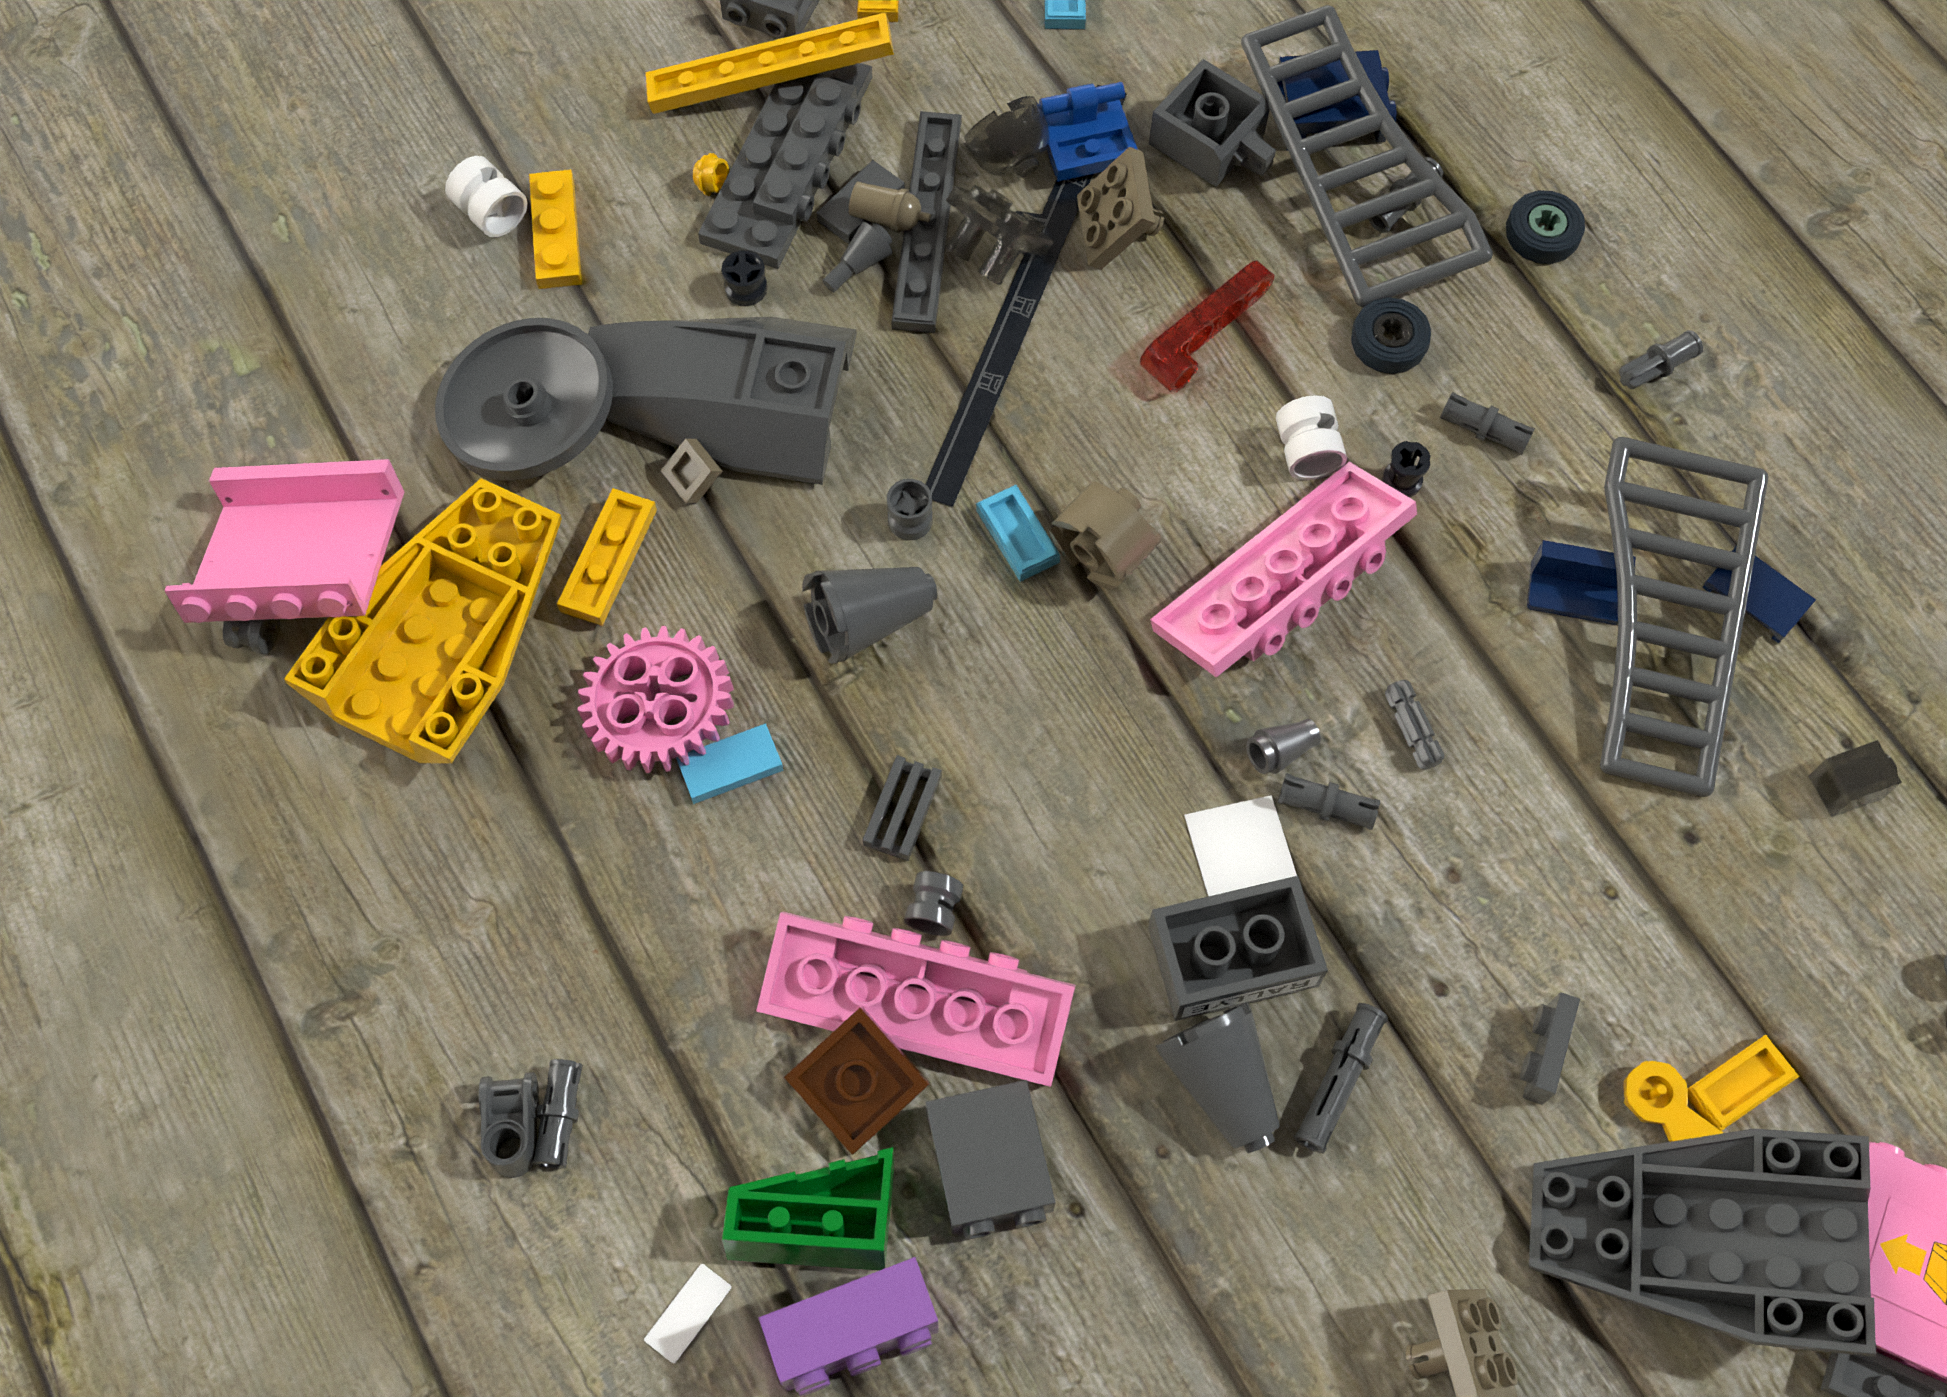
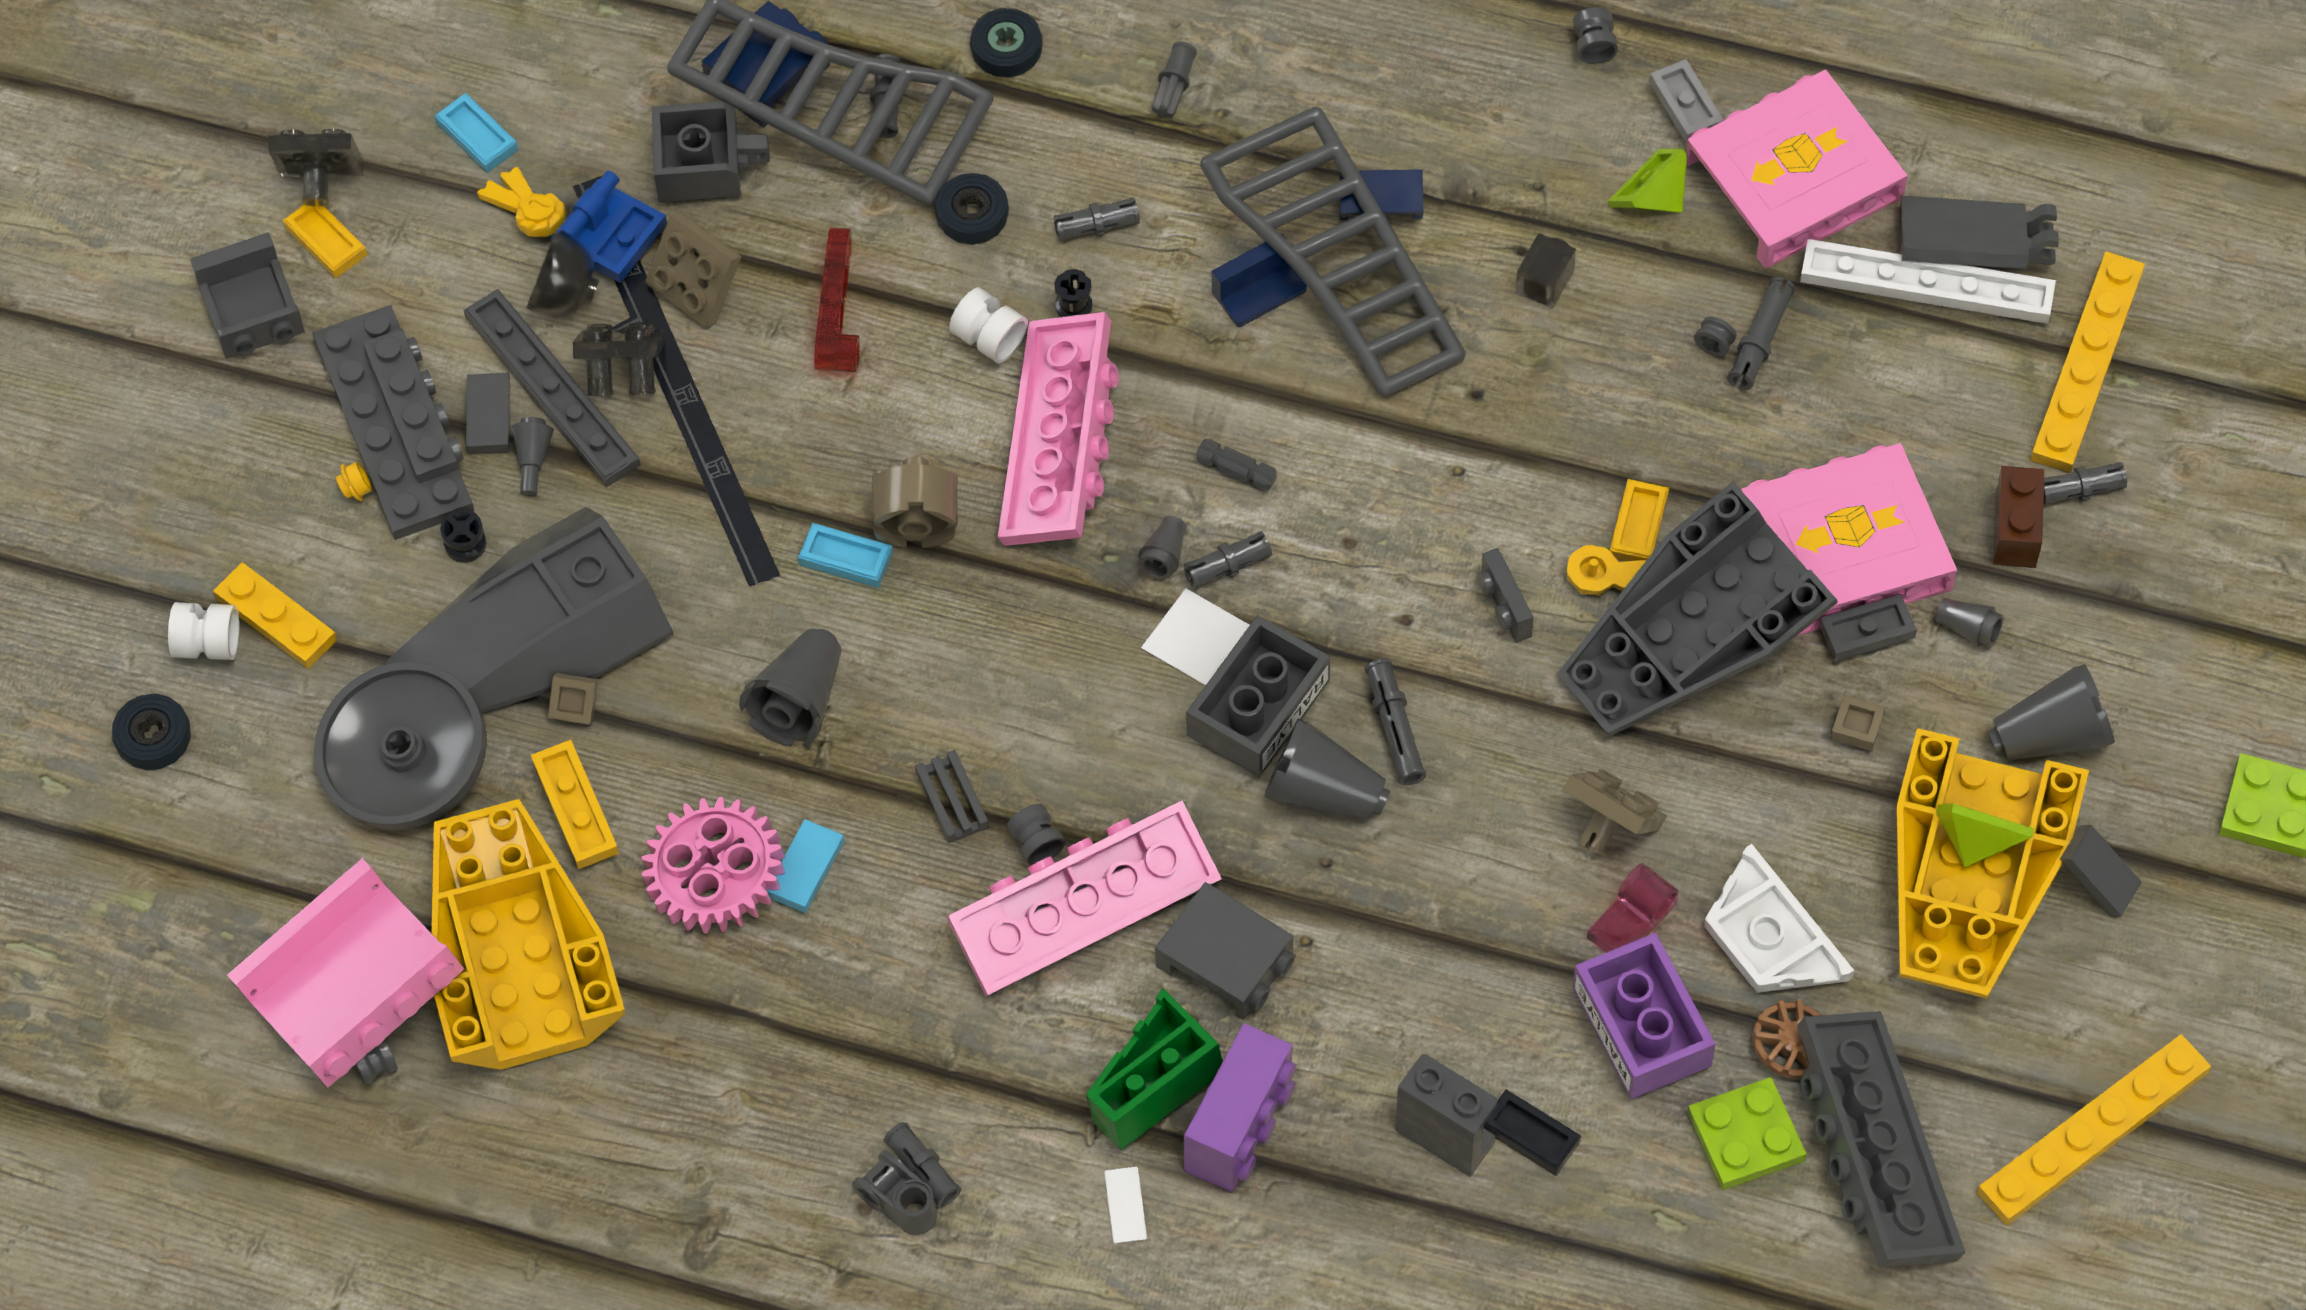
camera: 40 degrees left, 5 degrees down
yellow plate [645,12,894,114] -> none
reddish brown plate [784,1007,931,1155] -> none
dark tan piece [849,181,931,233] -> none
dark grey wheel [887,479,933,540] -> none
none -> black bush [112,693,191,770]
none -> yellow piece [477,167,567,237]

